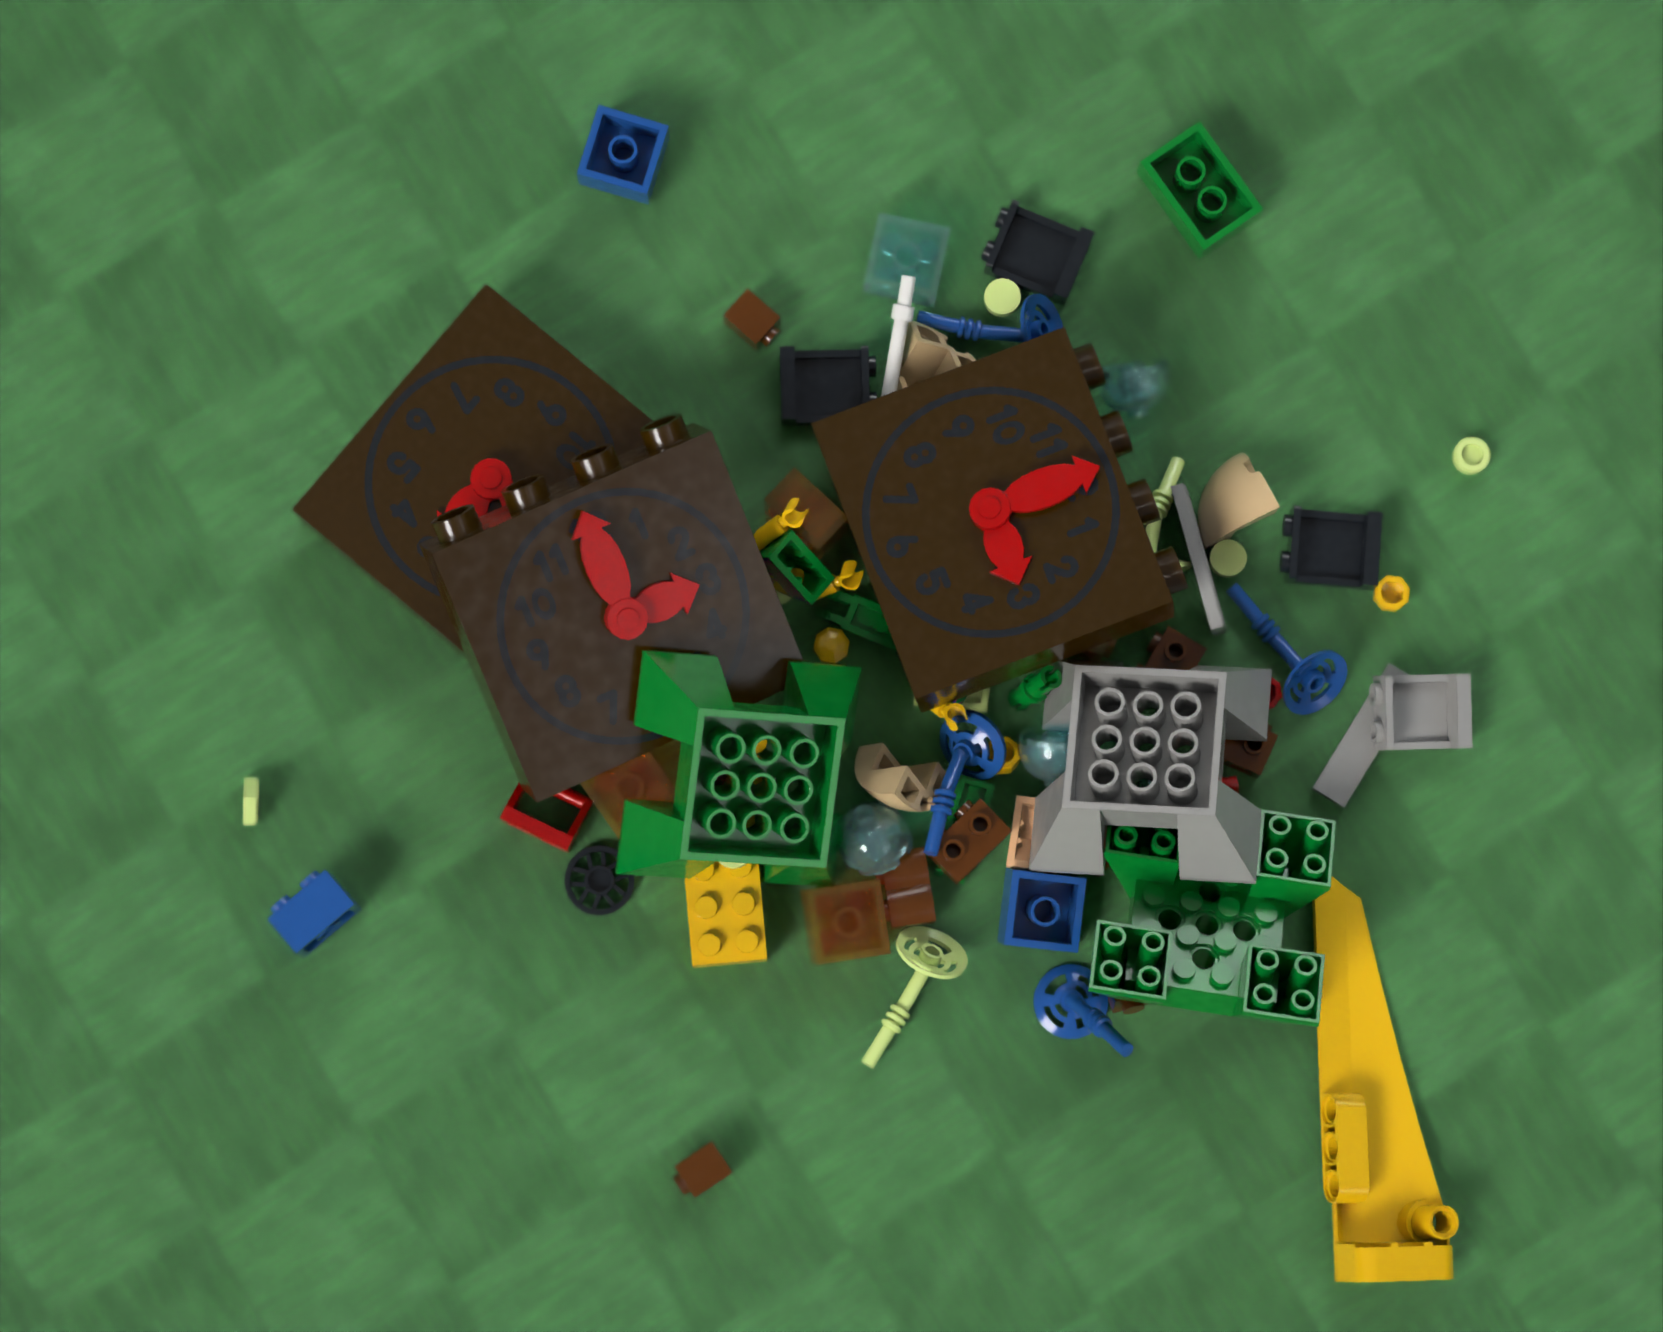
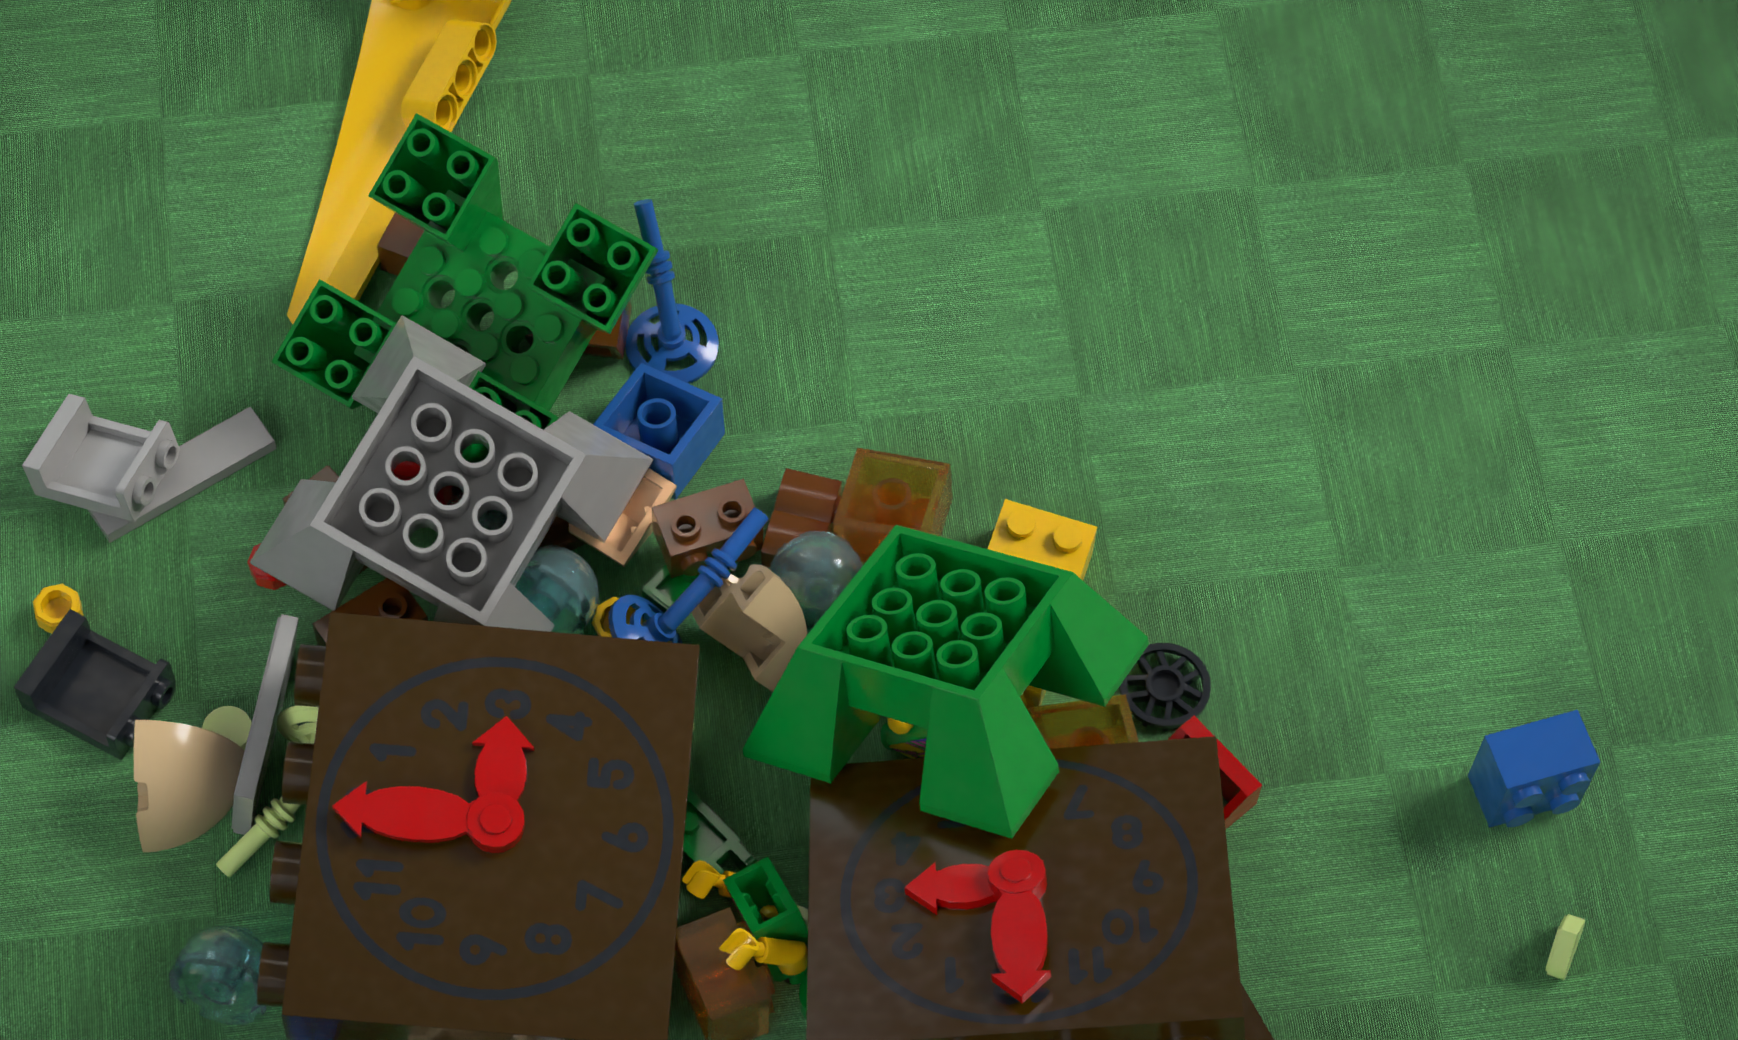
camera: 155 degrees left, 20 degrees down
reddish brown brick [672,1141,733,1198] -> none
yellow tile [813,627,850,664] -> none
yellowish green dish [861,926,968,1069] -> none
blue dish [1226,582,1348,715] -> none

